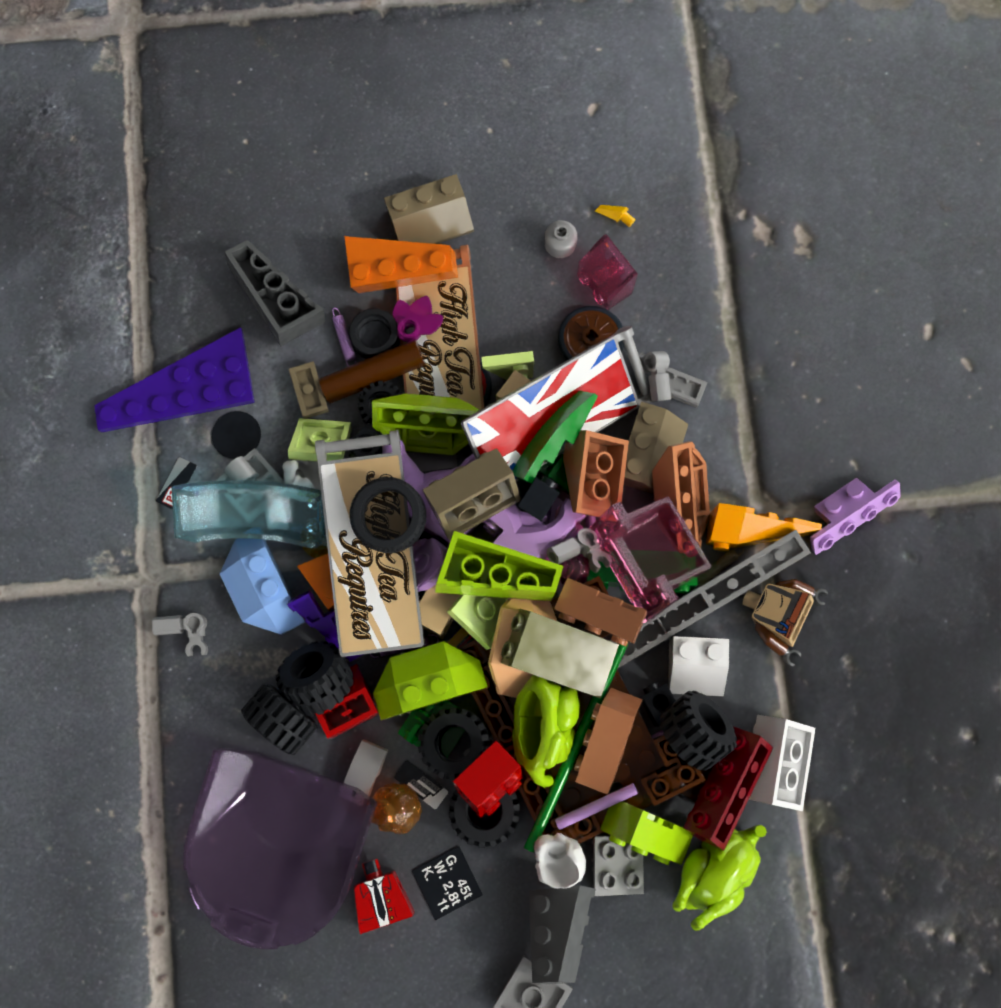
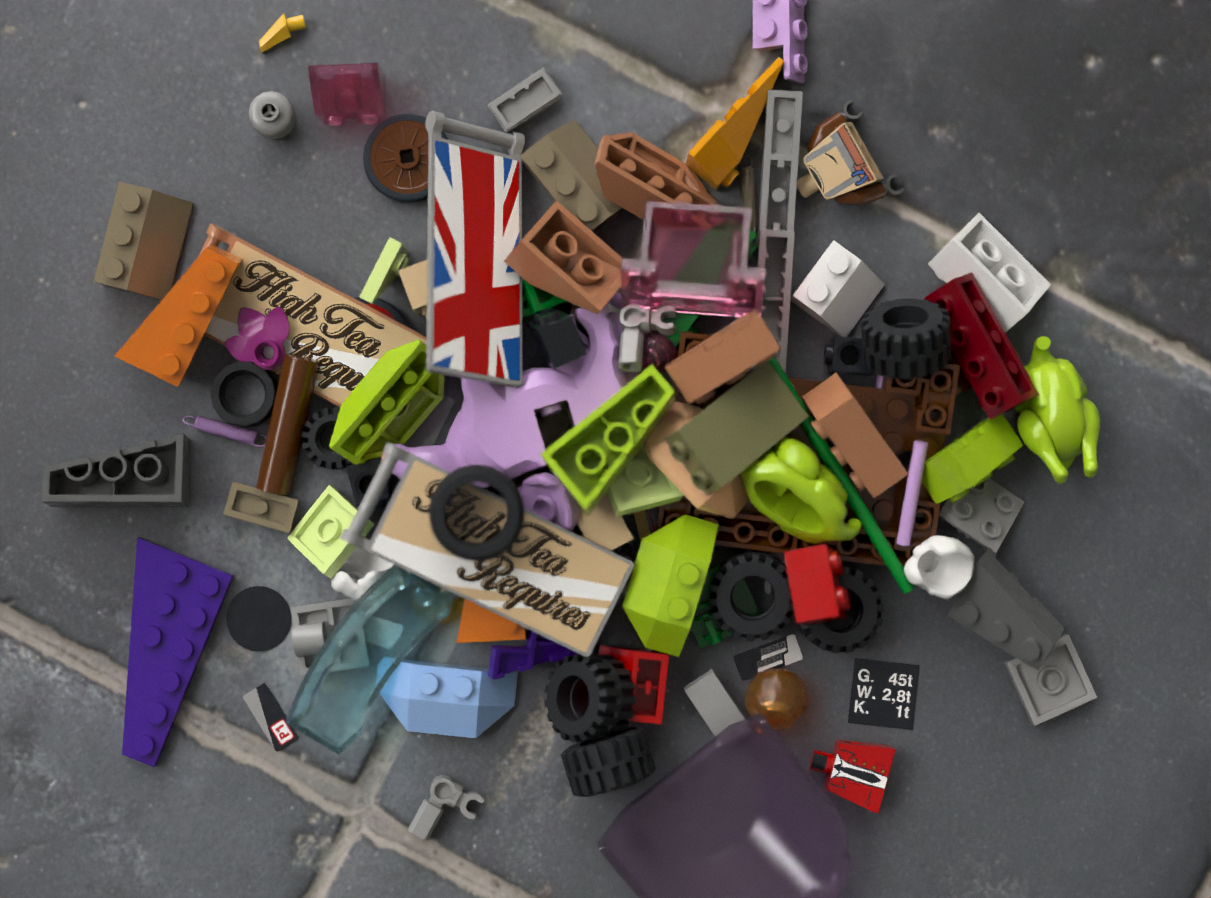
camera: 55 degrees left, 10 degrees up
dark tan slope [422,448,521,541] -> none
green slope [512,391,598,484] -> none
light grey bar [639,351,671,402] -> none

